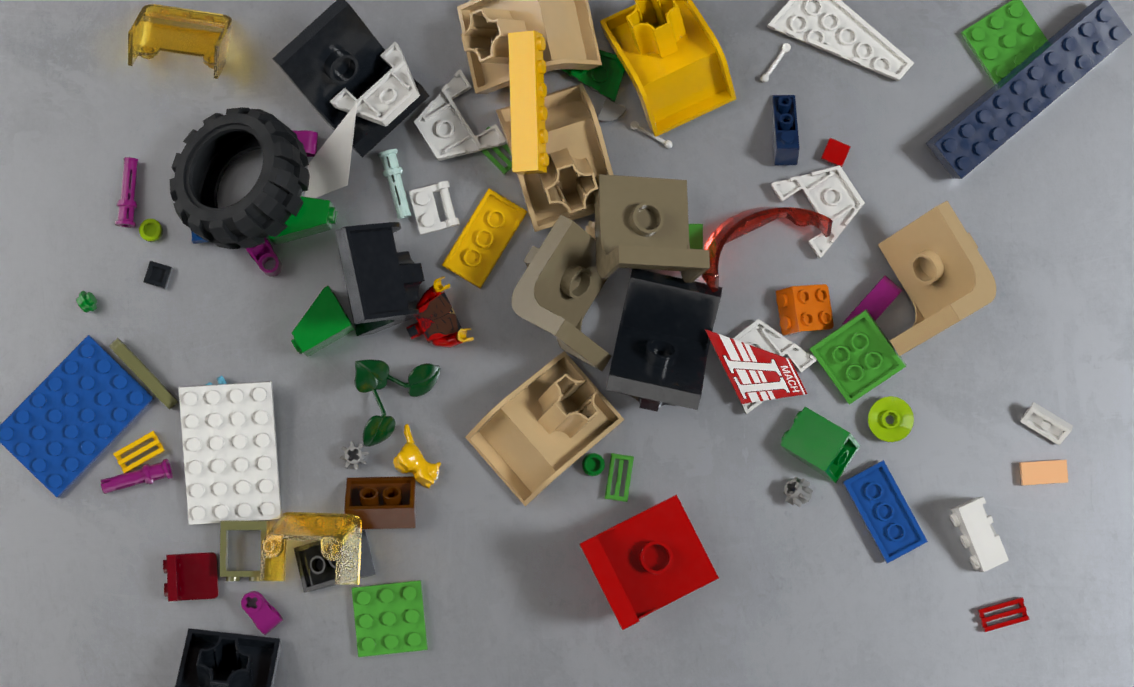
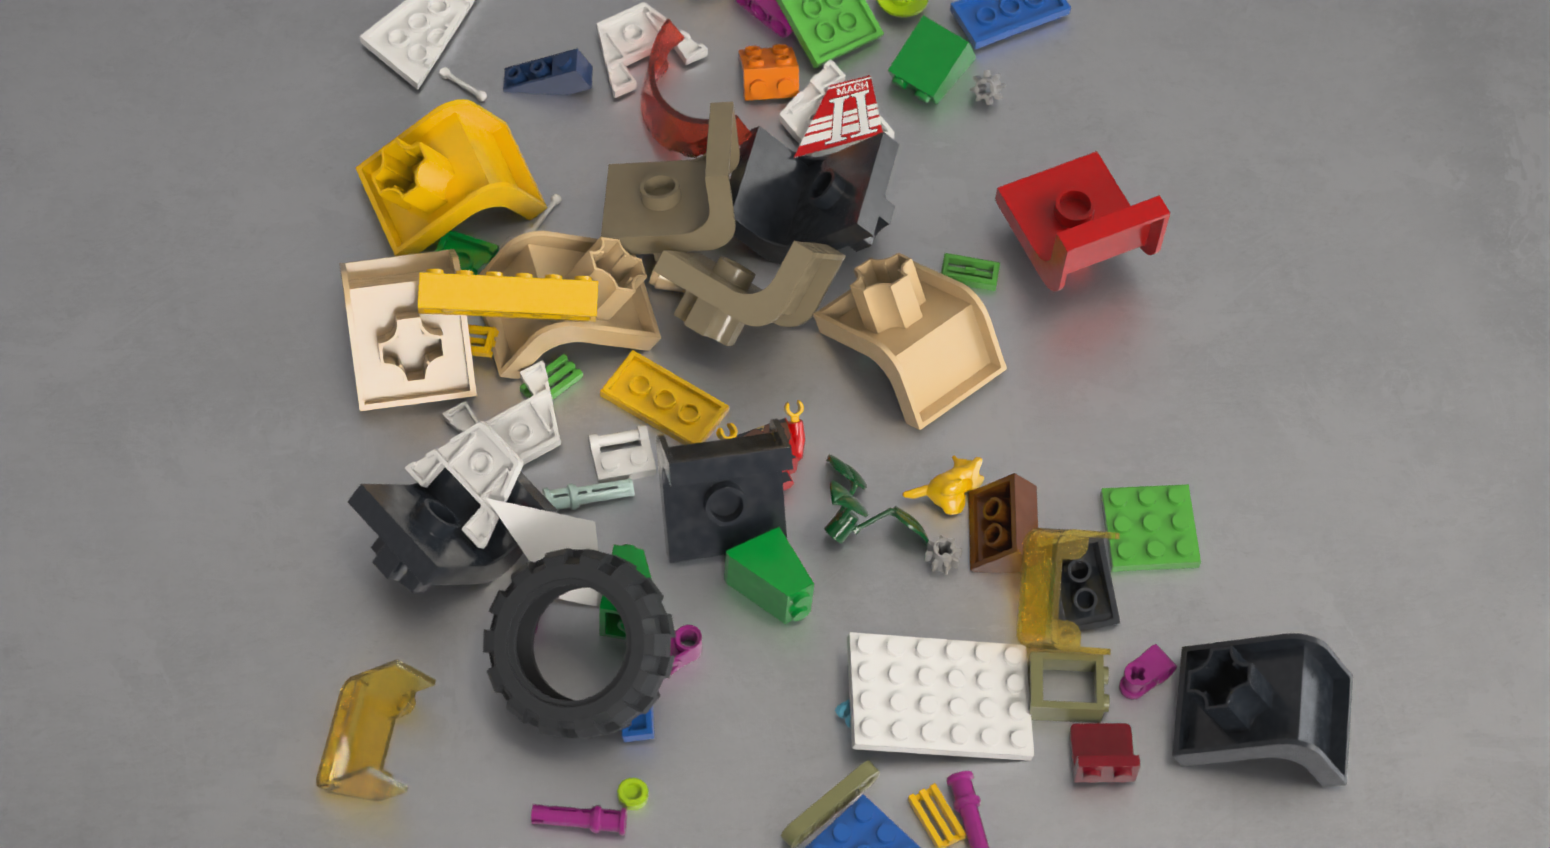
camera: 90 degrees left, 25 degrees down
black tile [143,261,173,289] -> none
red tile [821,138,851,168] -> none

